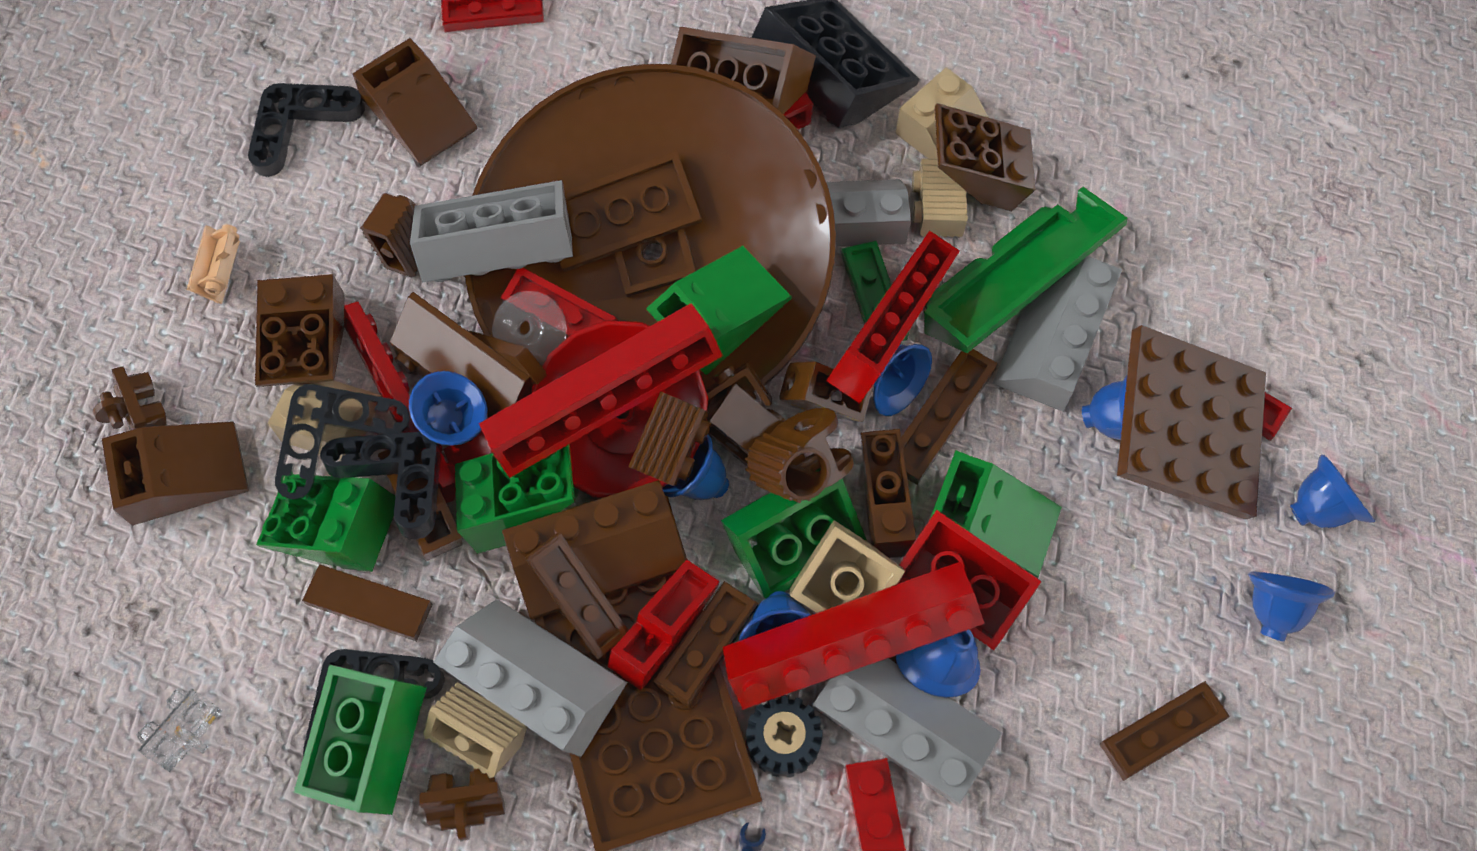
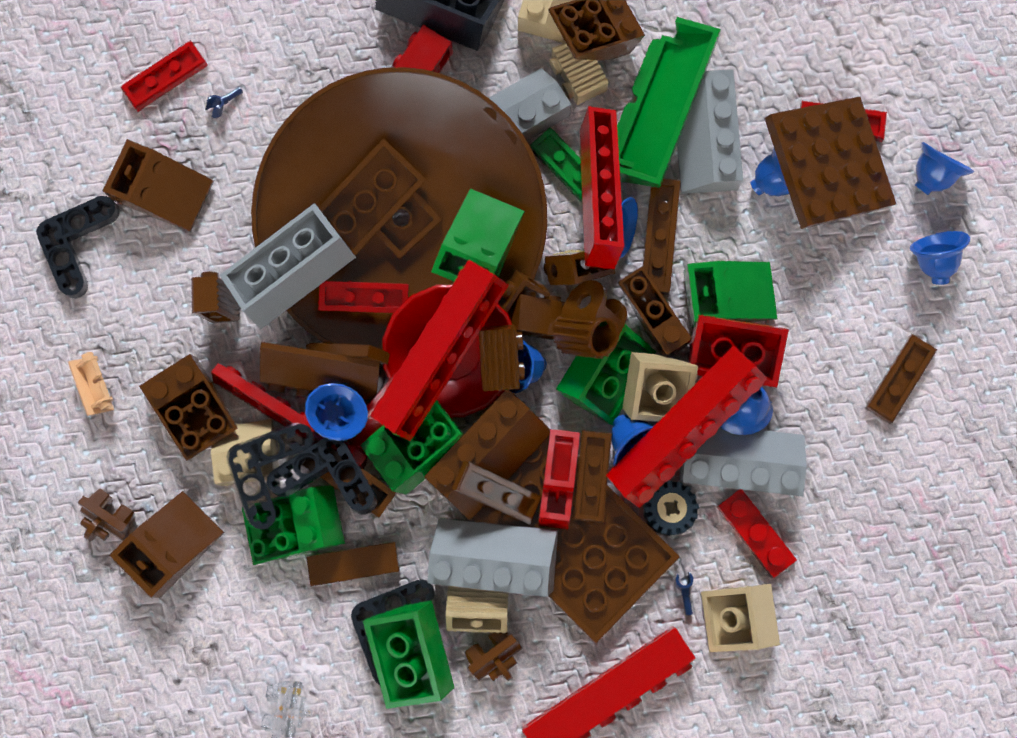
camera: 25 degrees left, 15 degrees up
clear dish [492,291,567,365] -> none
reddish brown slope [671,26,816,114] -> none
none -> dark blue hand [205,87,243,118]

